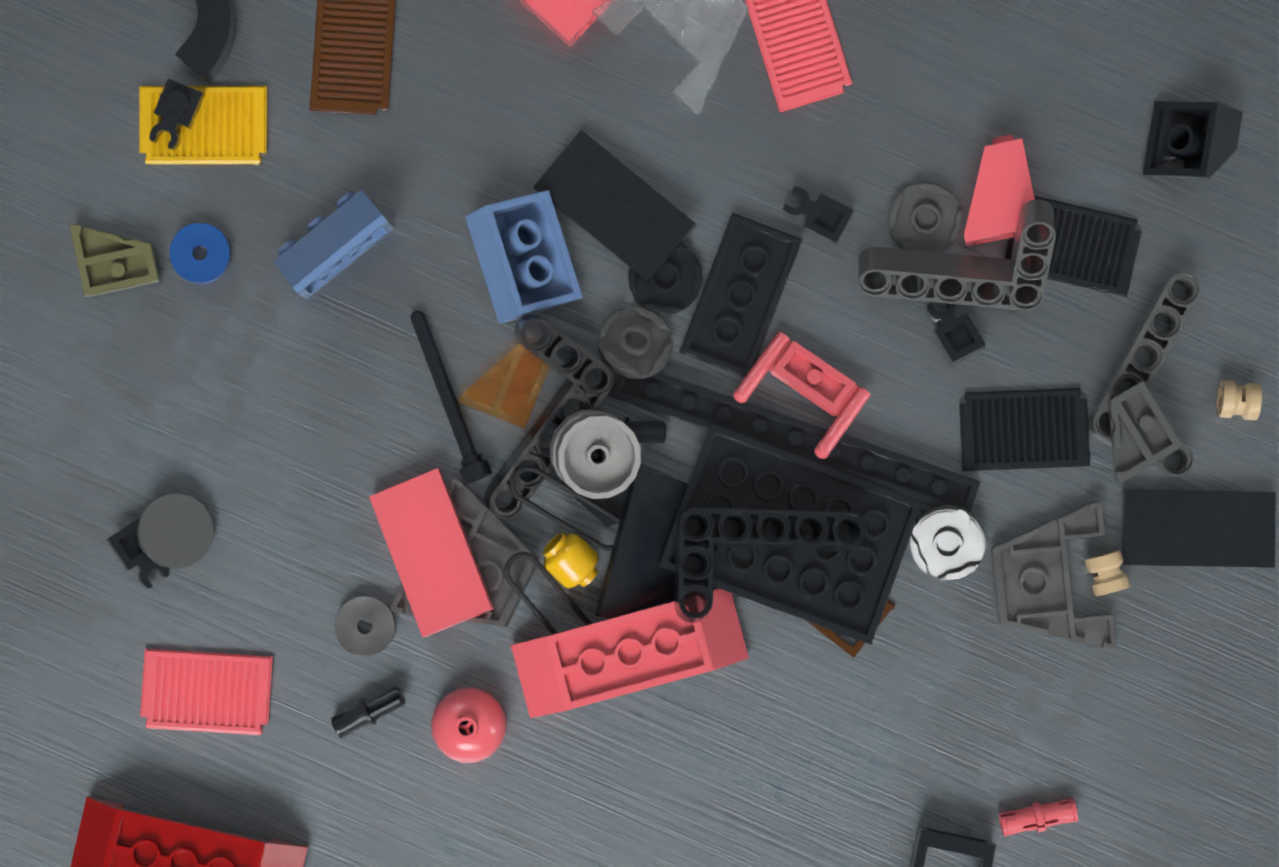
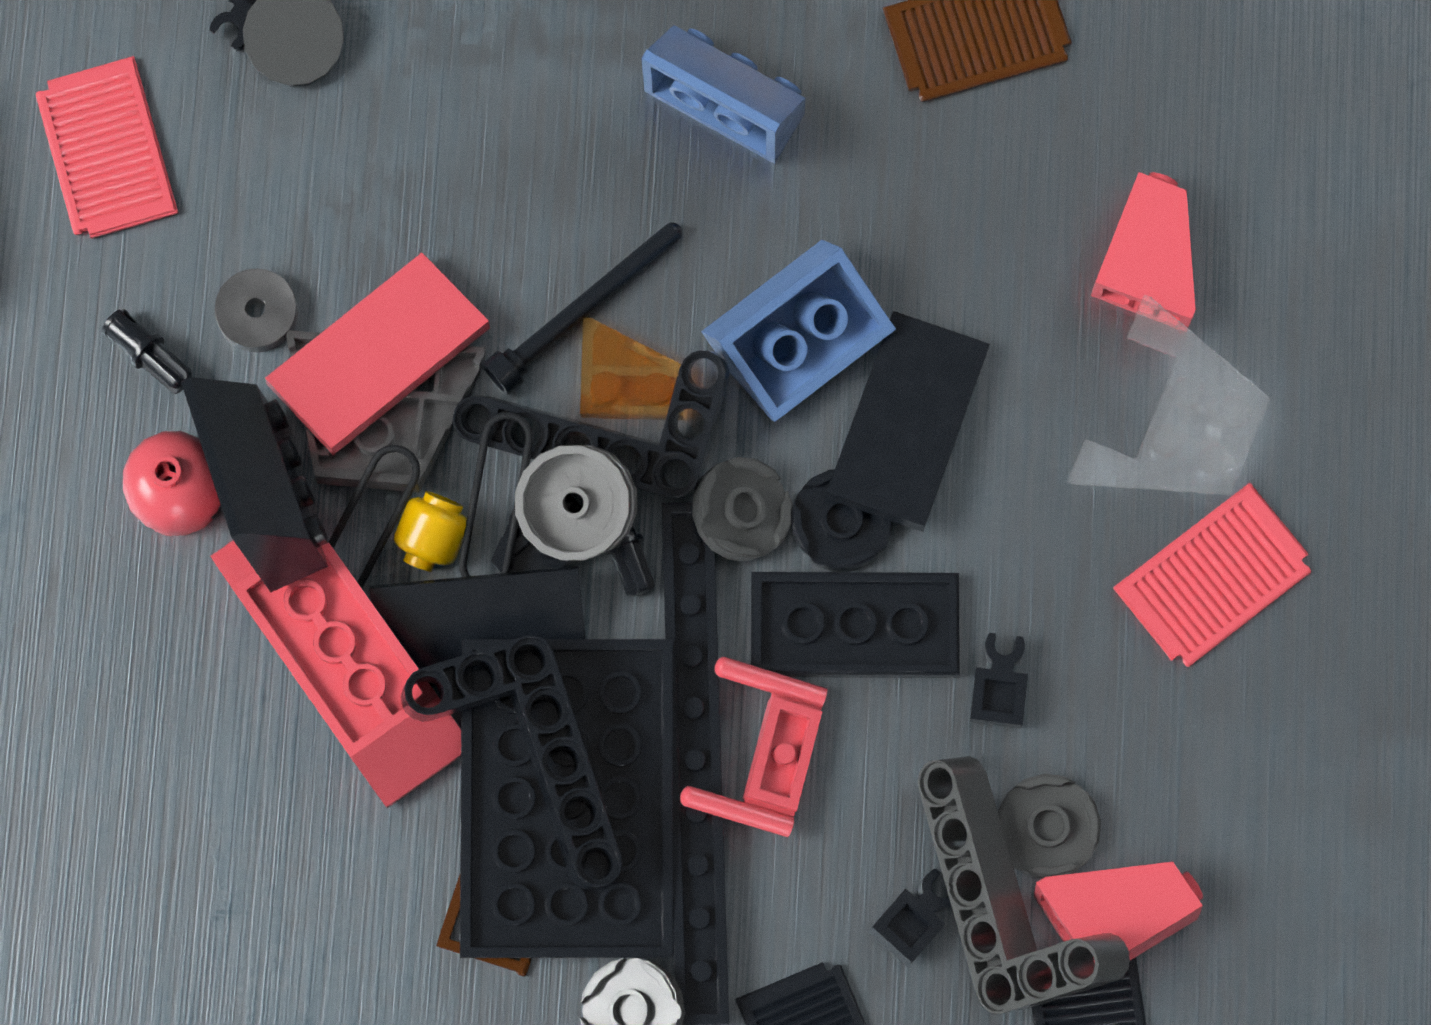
camera: 70 degrees right, 10 degrees down
none -> black slope [181,377,329,592]

